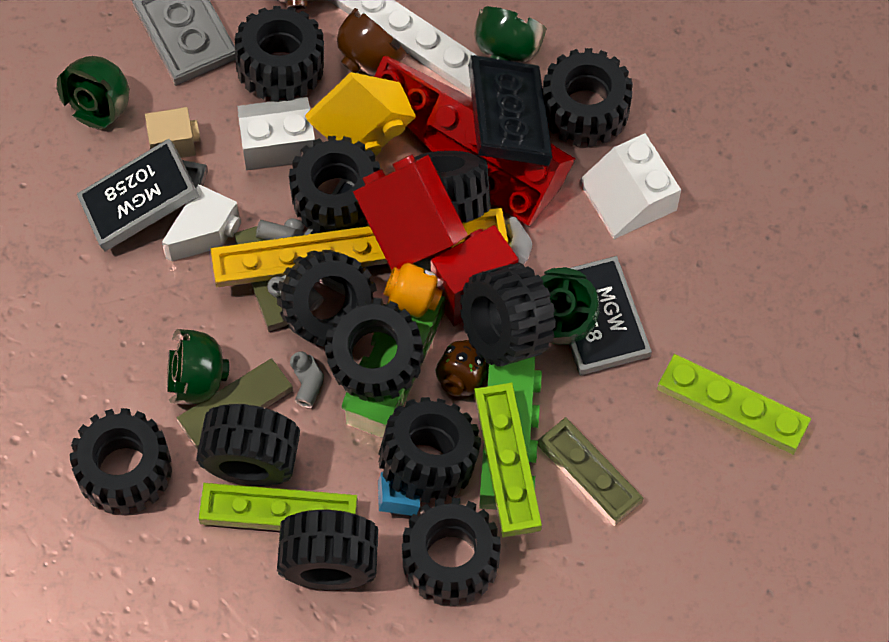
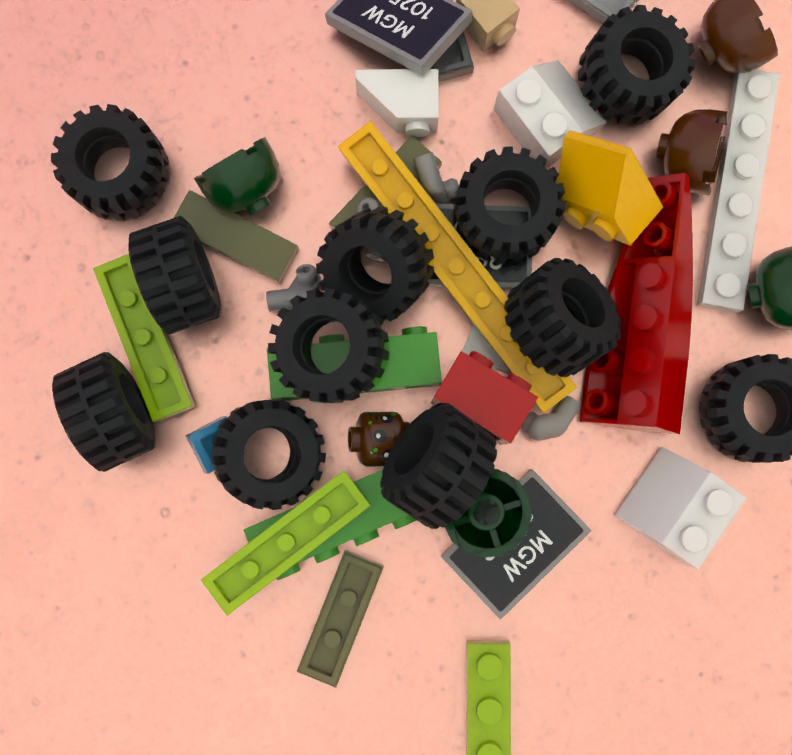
camera: 65 degrees right, 20 degrees up
red brick [353,154,468,270] -> none
light orange head [384,263,442,318] -> none
black tyre [402,498,501,606] -> none
black tile [468,55,552,166] -> none

